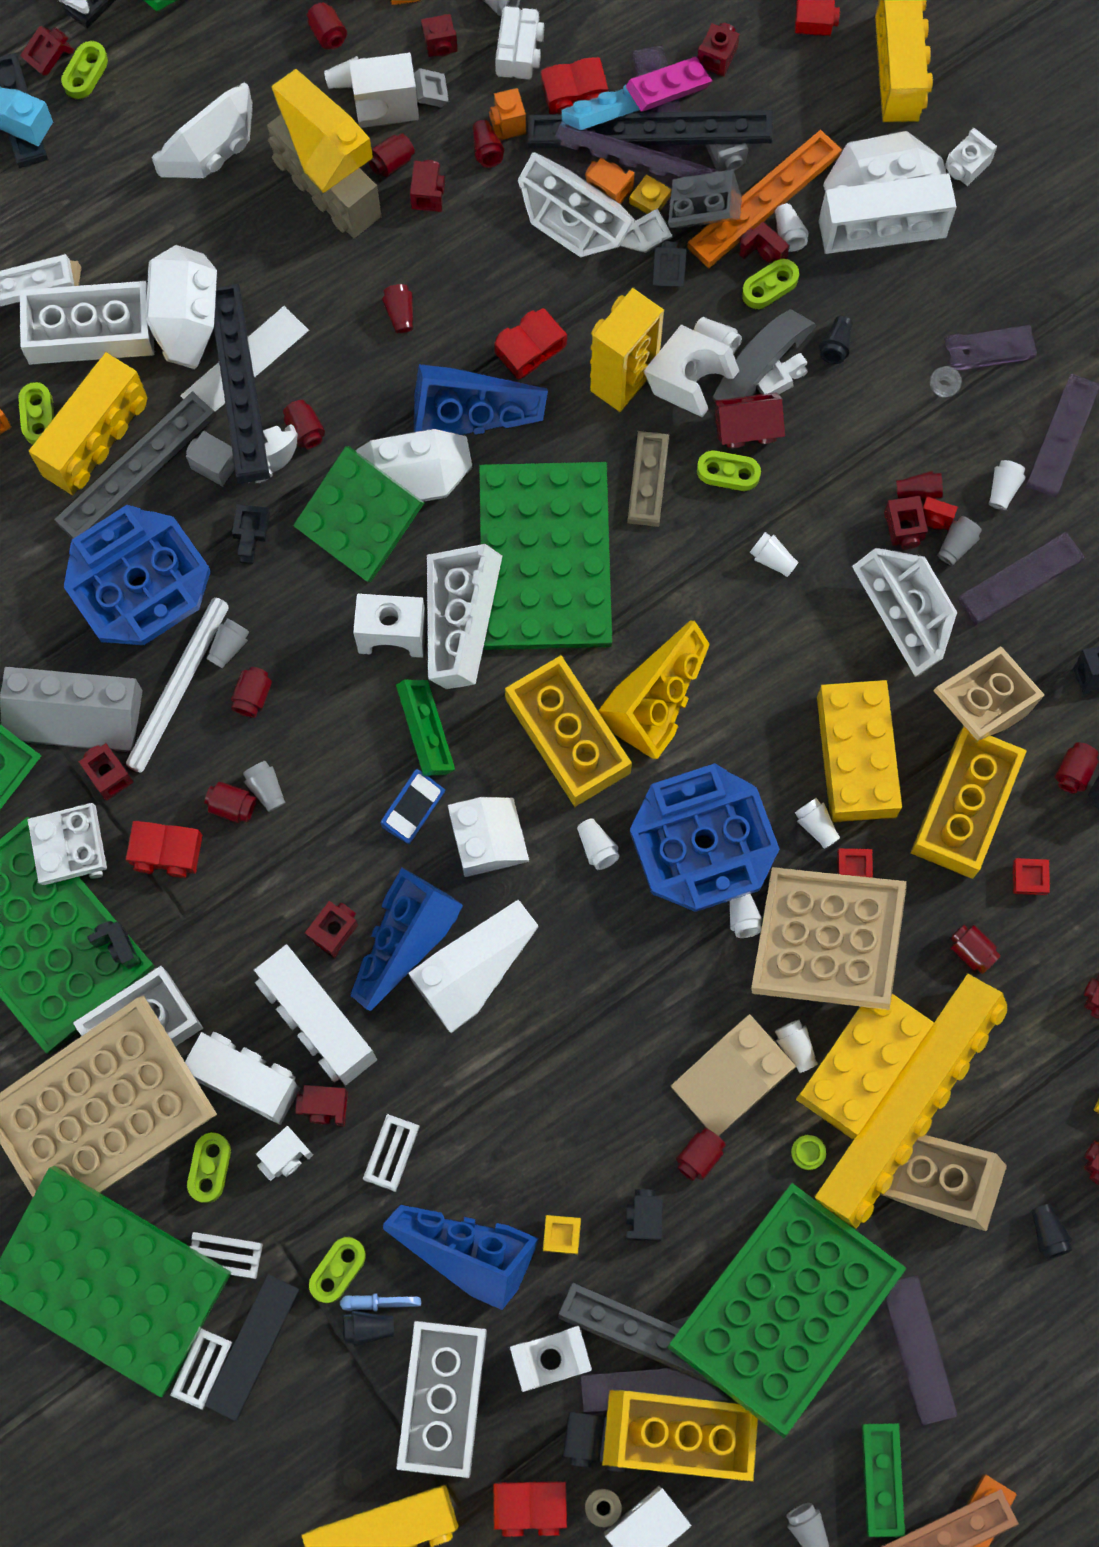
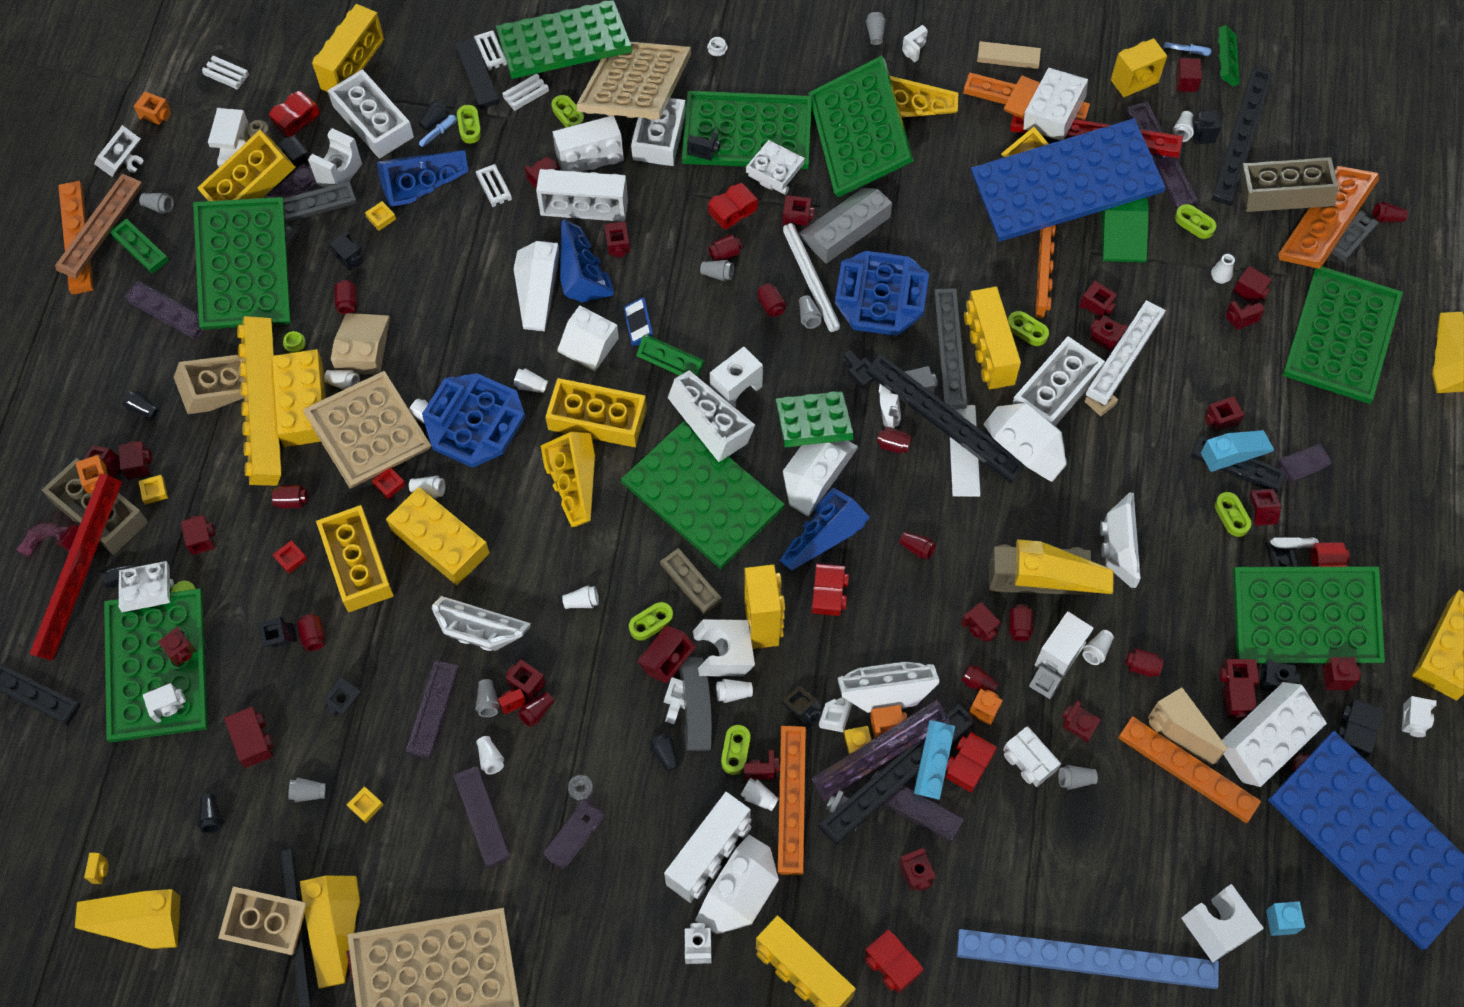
camera: 135 degrees right, 10 degrees down
white brick [256,1126,313,1181] -> none
dark pink plate [625,57,712,112] -> none
dark grey slope [668,170,742,228] -> none
tan slope [933,647,1044,741] -> none

